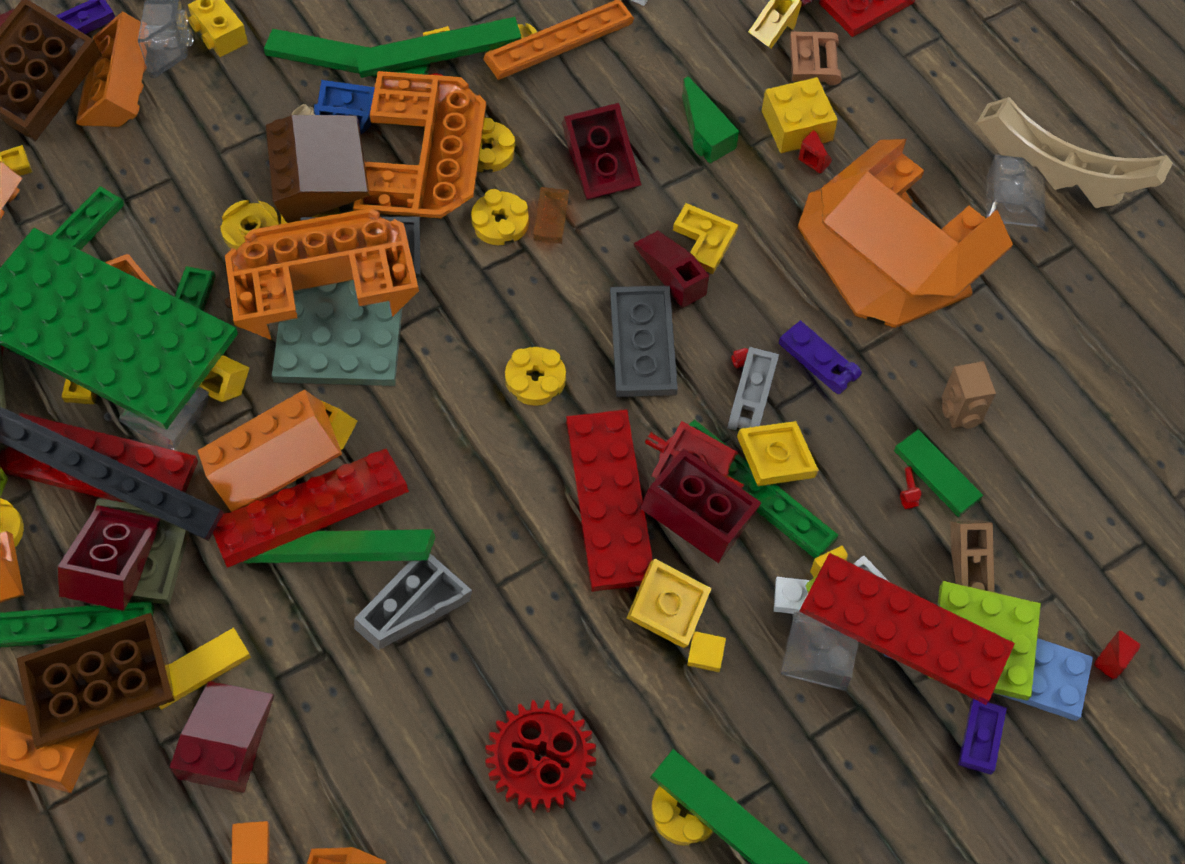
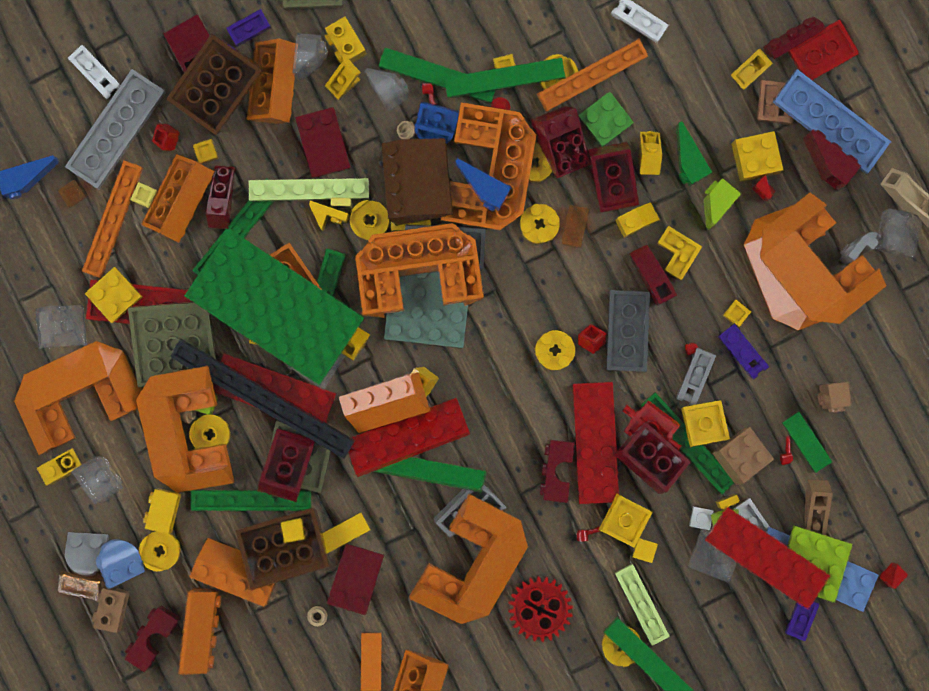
camera: 10 degrees right, 25 degrees up
none -> dark red slope [206,165,235,229]
none -> yellowish green plate [249,178,369,201]
none -> yellow tile [281,519,305,543]
none -> dark red slope [295,107,351,178]
none -> tan plate [307,606,328,627]
none -> yellow slope [309,201,349,232]
none -> yellow slope [325,58,361,100]
none -> light yellow tile [331,198,352,209]
none -> clear slope [364,68,409,112]
none -> orange slope [409,494,528,624]
none -> red hand [422,83,436,105]
none -> blue slope [456,158,511,211]
none -> dark red slope [531,106,590,178]
none -> dark red arch [539,440,575,503]
none -> red hand [577,527,601,541]
none -> bright green plate [578,92,634,147]
none -> red slope [578,324,606,354]
none -> yellow slope [615,202,660,238]
none -> yellowish green plate [615,564,670,646]
none -> yellow slope [639,131,662,175]
none -> lime slope [703,178,741,229]
none -> medium nougat brick [712,427,774,485]
none -> yellow tile [723,299,751,328]
none -> medium blue plate [772,69,891,174]
none -> dark red slope [803,129,861,191]
none -> light grey slope [839,232,881,264]

